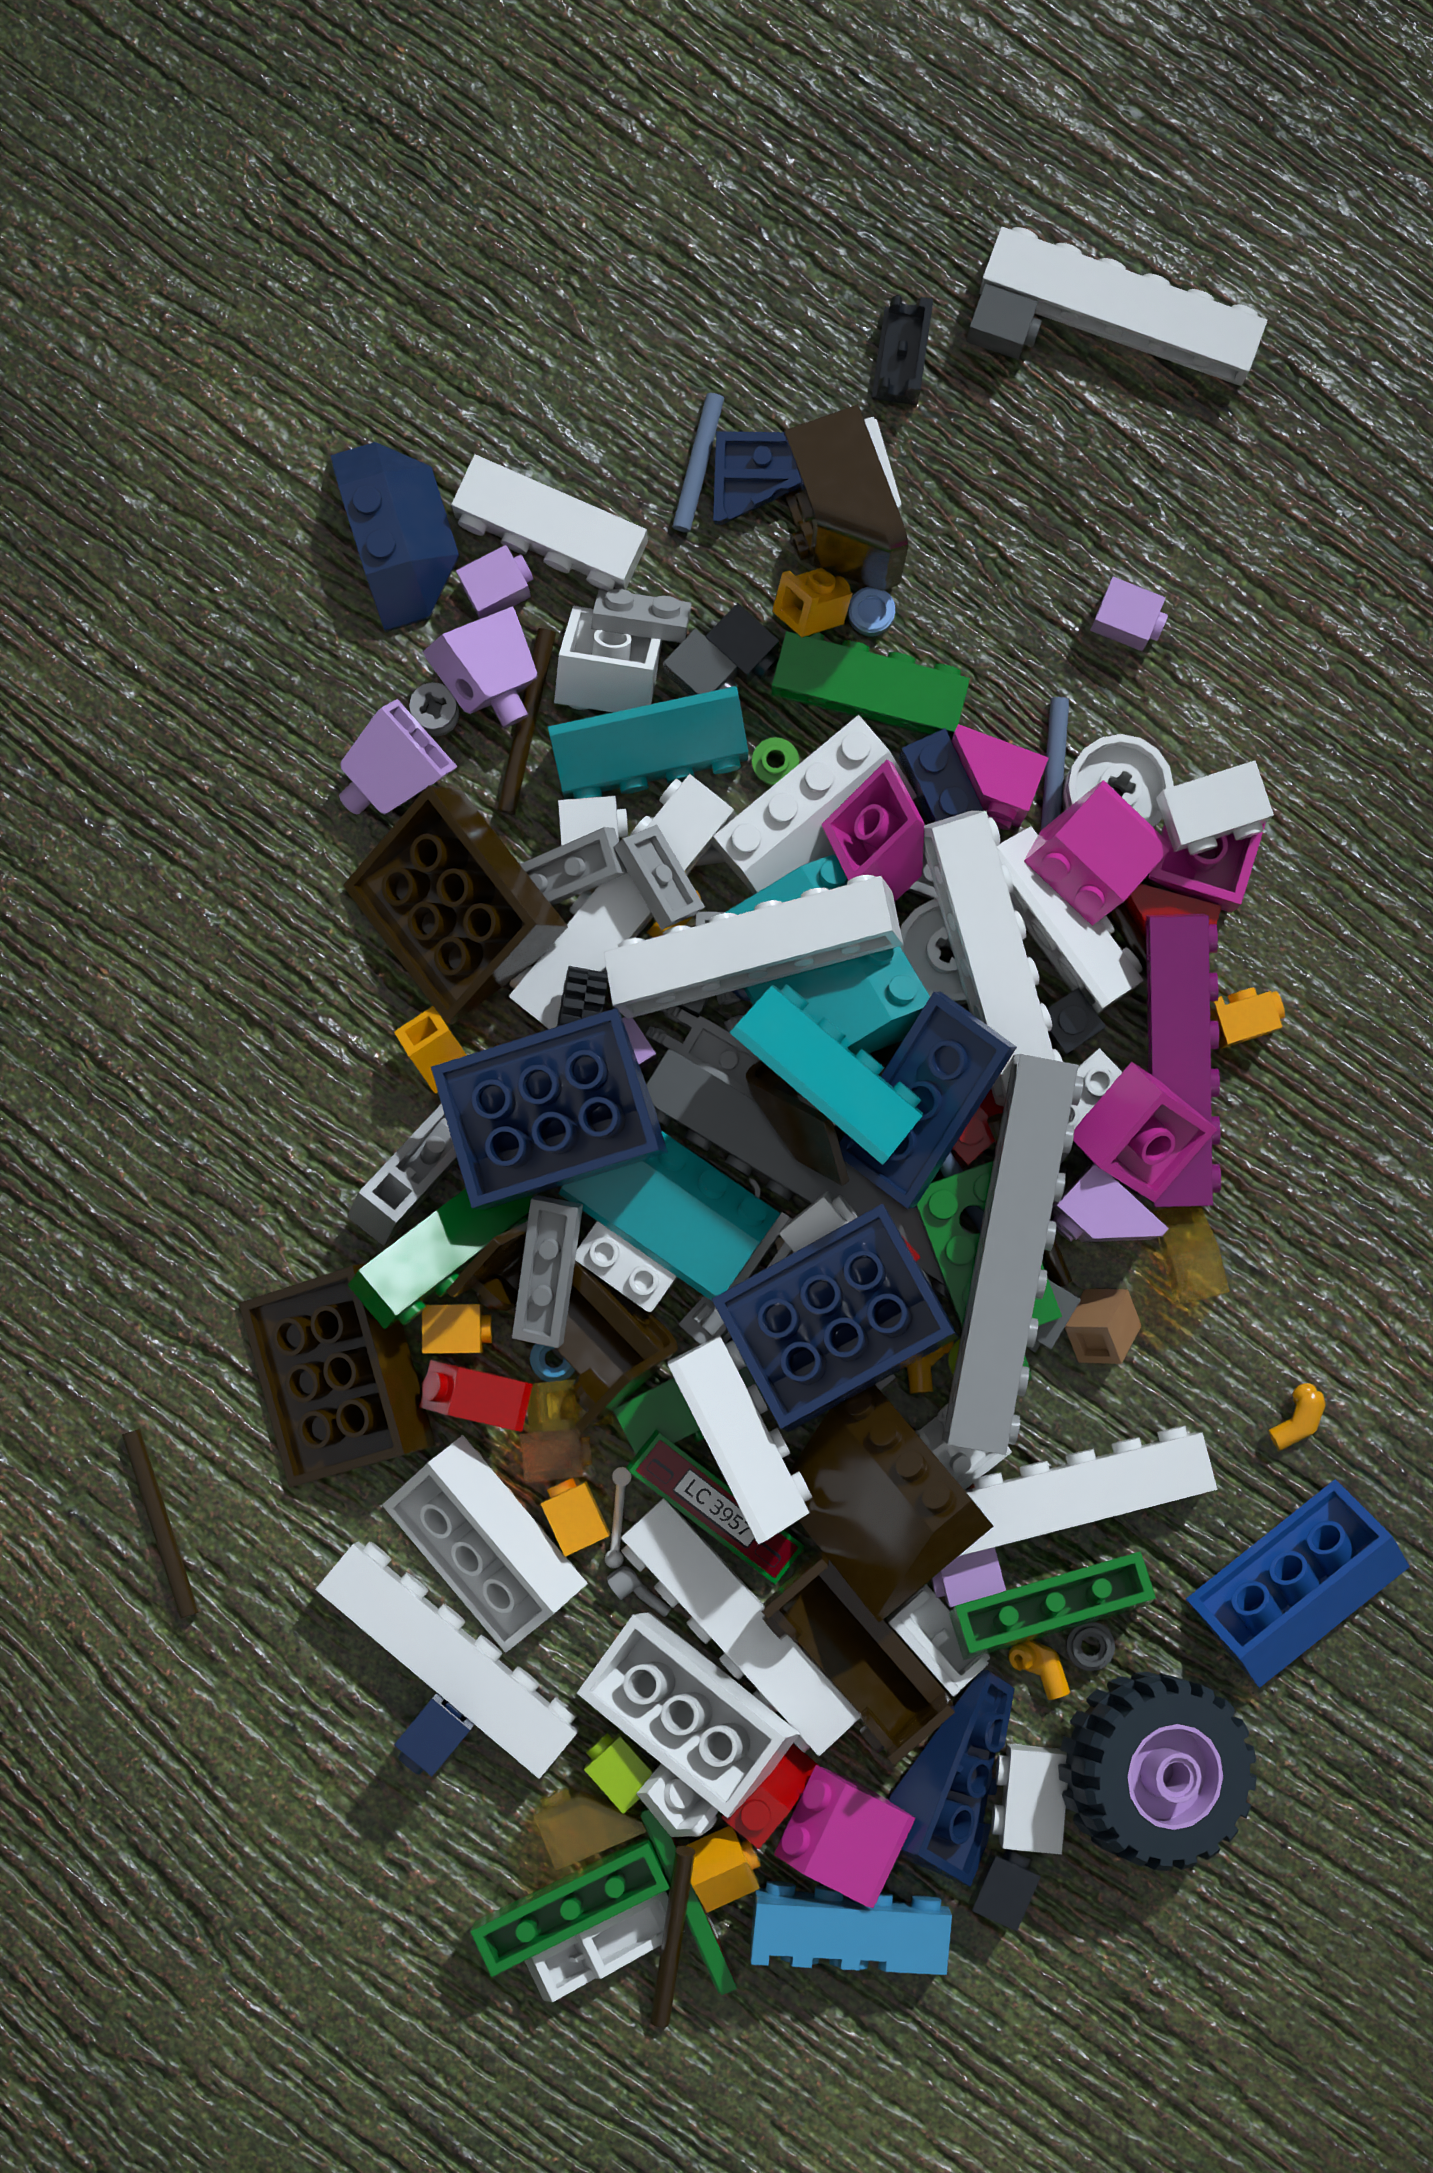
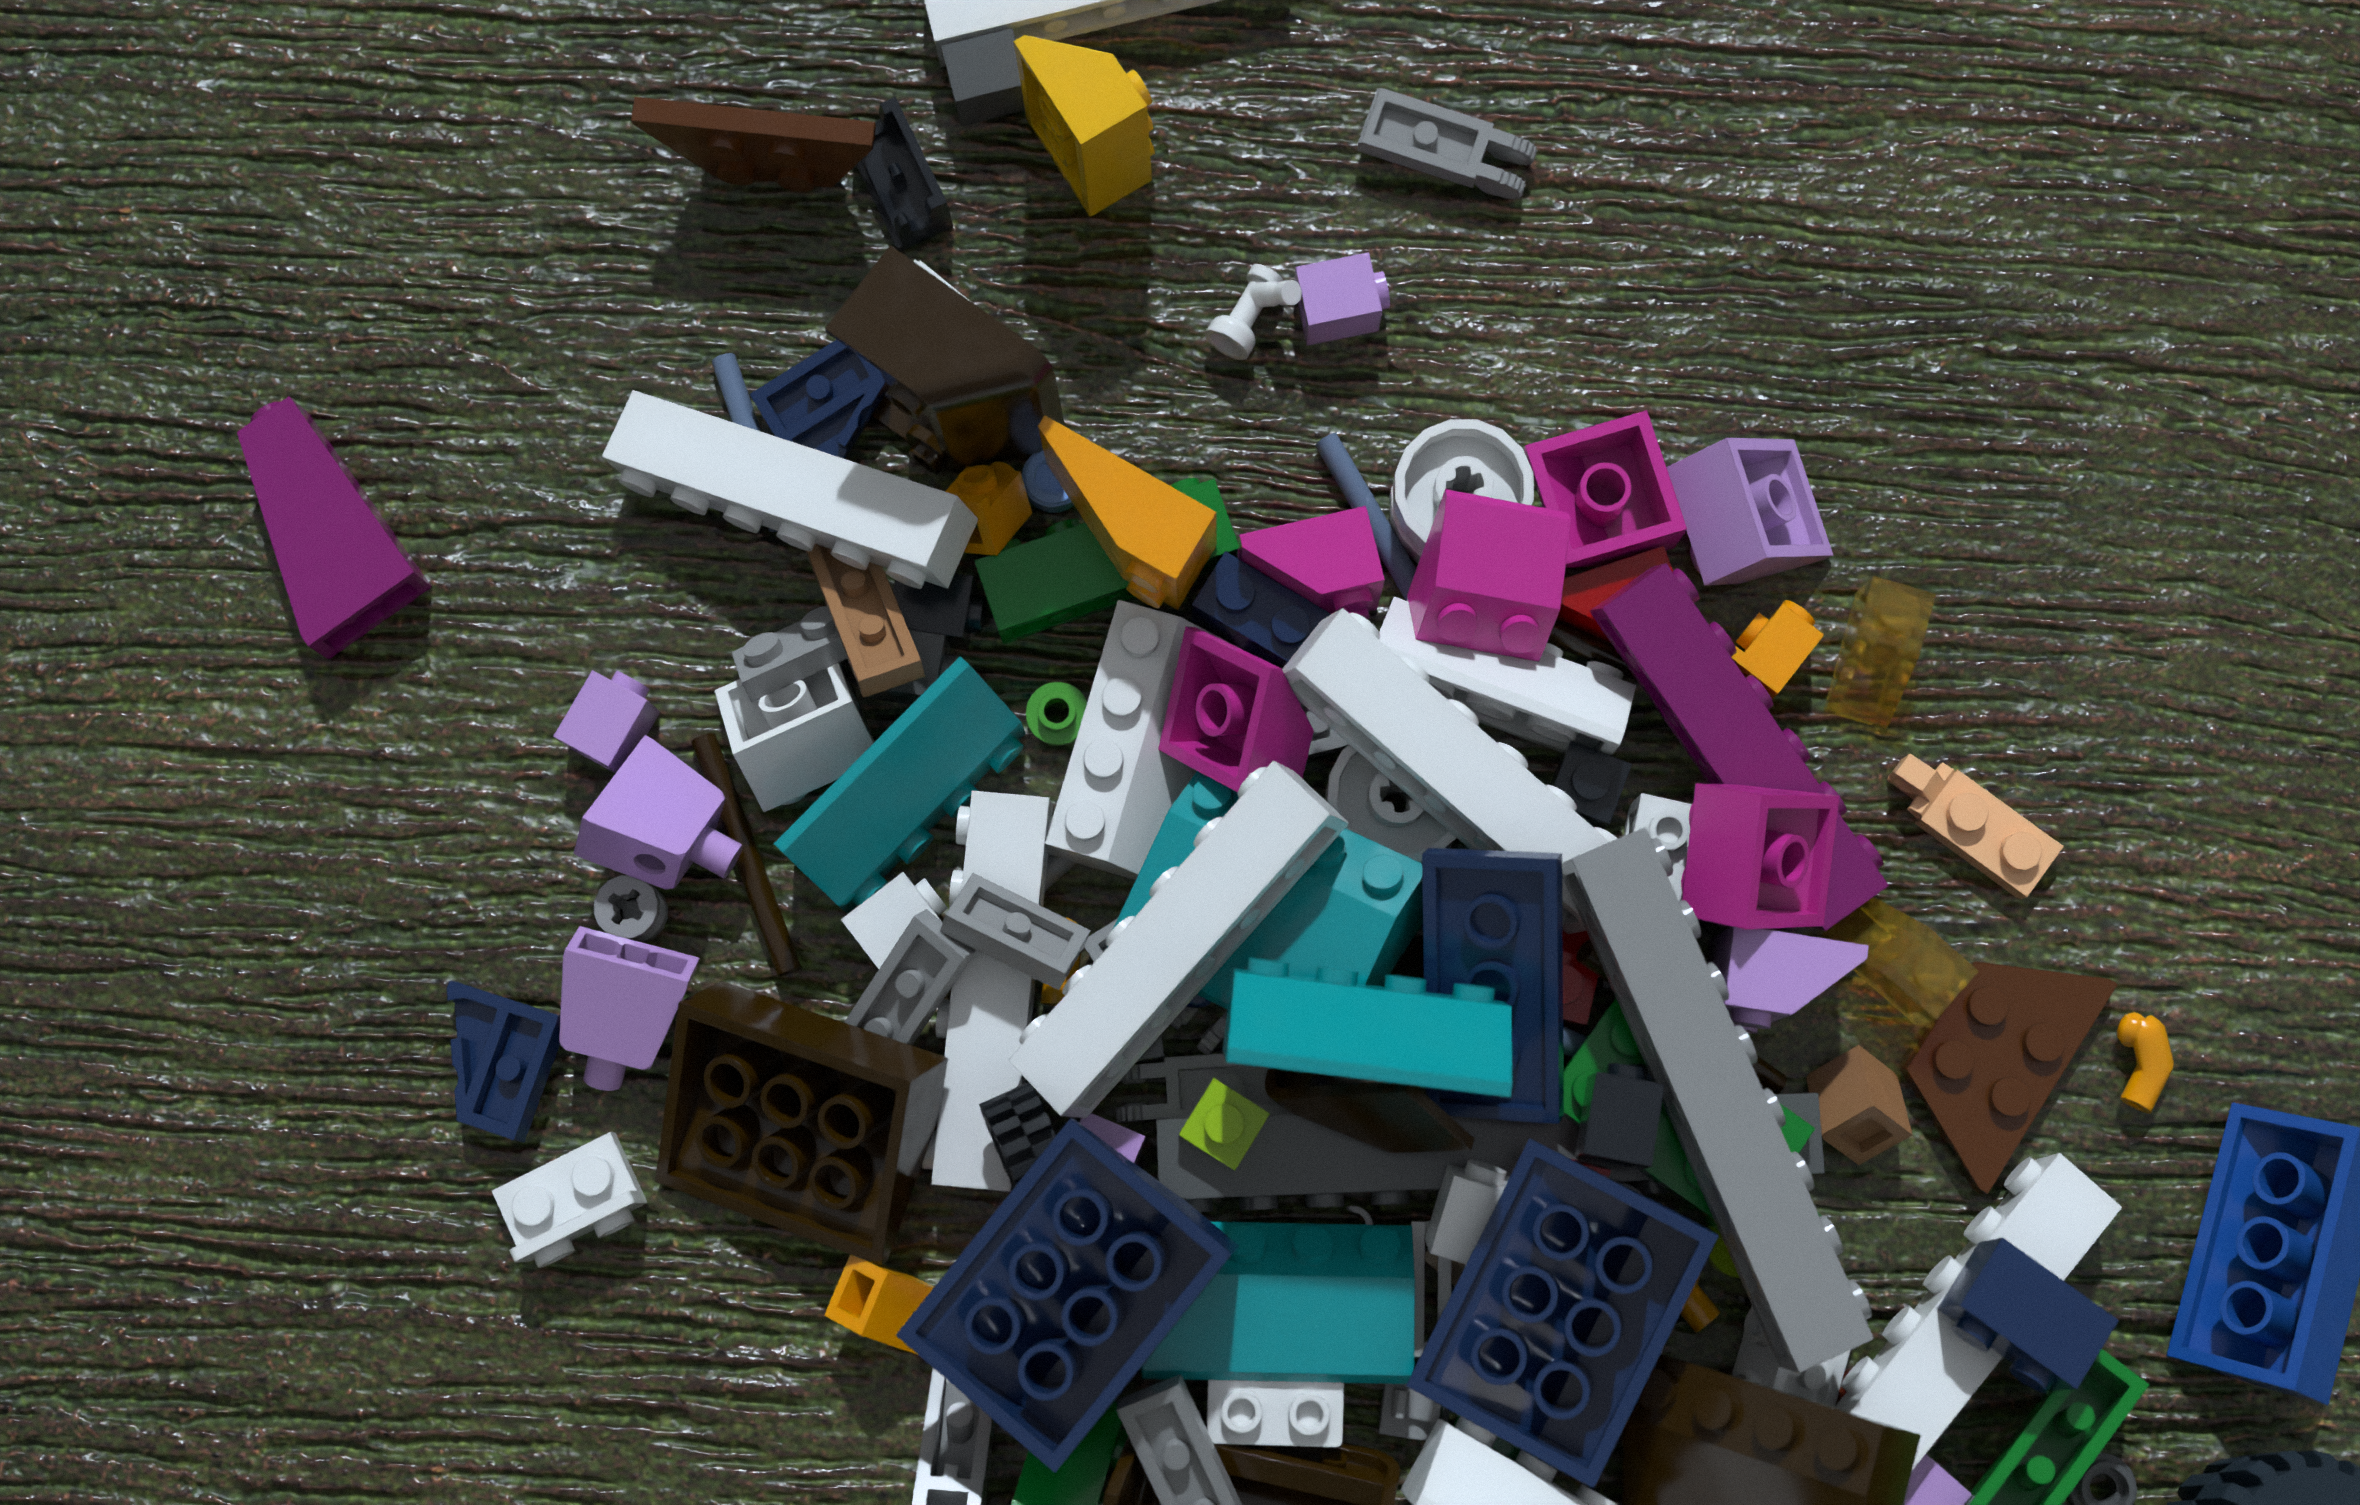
camera: 30 degrees left, 5 degrees down
dark blue wedge [330,442,460,633] -> none
white brick [451,454,648,591] -> none
white brick [1156,761,1274,855] -> none
none -> magenta slope [237,396,432,659]
none -> dark blue wing [447,980,560,1143]
none -> white bracket [492,1132,648,1268]
none -> white brick [601,390,978,589]
none -> reddish brown wing [631,97,876,192]
none -> medium nougat plate [805,544,925,698]
none -> yellow slope [1013,35,1155,217]
none -> light orange slope [1038,415,1217,610]
none -> lime plate [1178,1078,1270,1171]
none -> white piece [1205,264,1302,360]
none -> light grey hinge [1357,87,1537,200]
none -> black brick [1574,1063,1665,1170]
none -> lavender slope [1666,438,1834,585]
none -> clear yellow slope [1824,576,1936,729]
none -> light nougat hinge [1886,754,2064,900]
none -> reddish brown wing [1901,961,2118,1194]
none -> dark blue brick [1937,1237,2119,1393]

